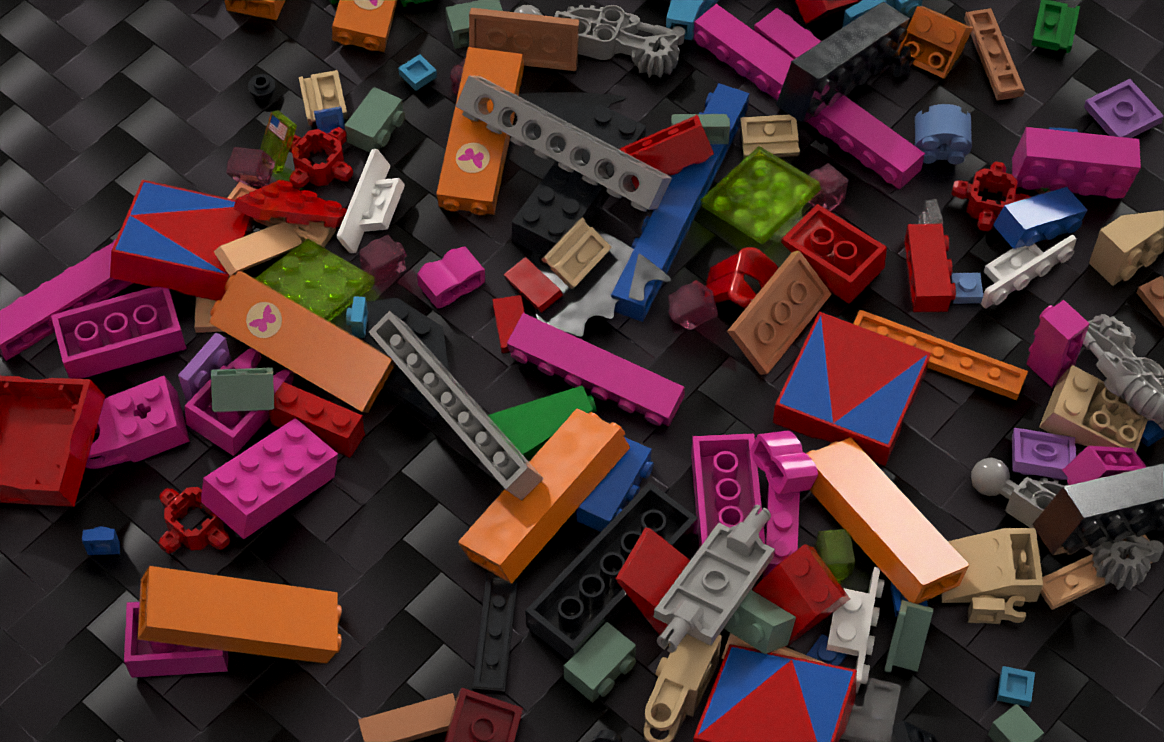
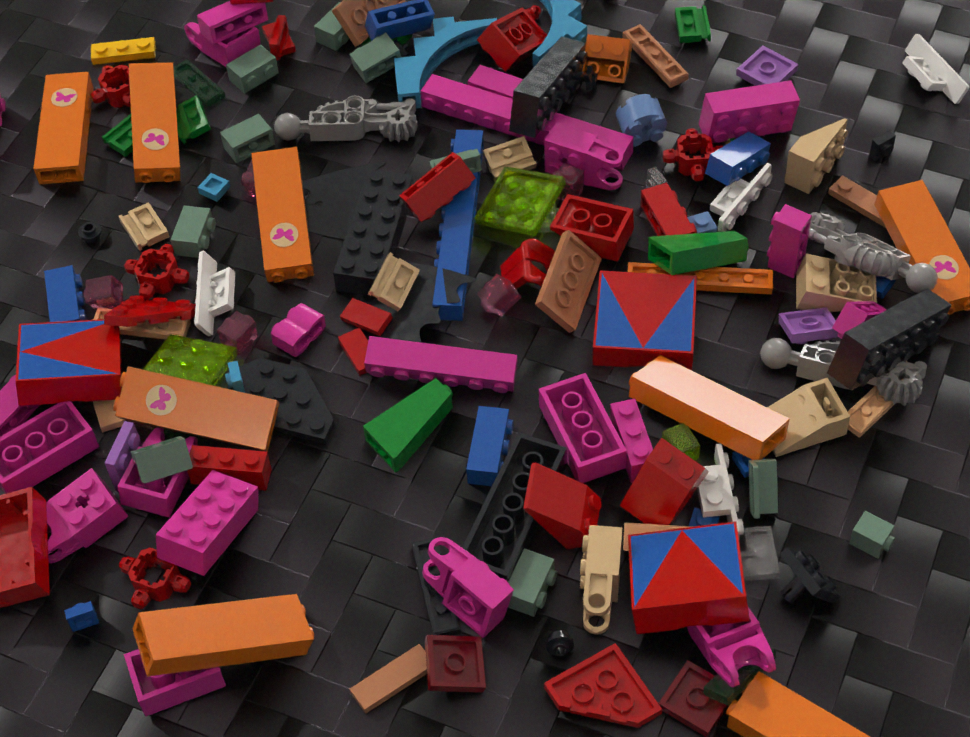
camera: 15 degrees left, 5 degrees down
light nougat tile [214,221,303,276] -> none
clear neon green tile [257,110,297,174] -> none
blue tile [314,106,345,134] -> none
light grey brick [369,311,544,500] -> none
light grey brick [455,75,672,212] -> none
orange brick [458,409,630,584] -> none
nougat plate [469,8,579,71] -> none
light grey plate [654,505,775,653] -> none
sand green brick [724,590,796,654] -> none
dark pink brick [750,431,818,494] -> none
tan plate [968,595,1026,624] -> none
dark azure plate [997,666,1035,707] -> none
none -> blue brick [44,265,87,322]
none -> dark pink brick [422,537,514,638]
none -> dark pink brick [544,122,624,190]
none -> green slope [648,231,749,275]

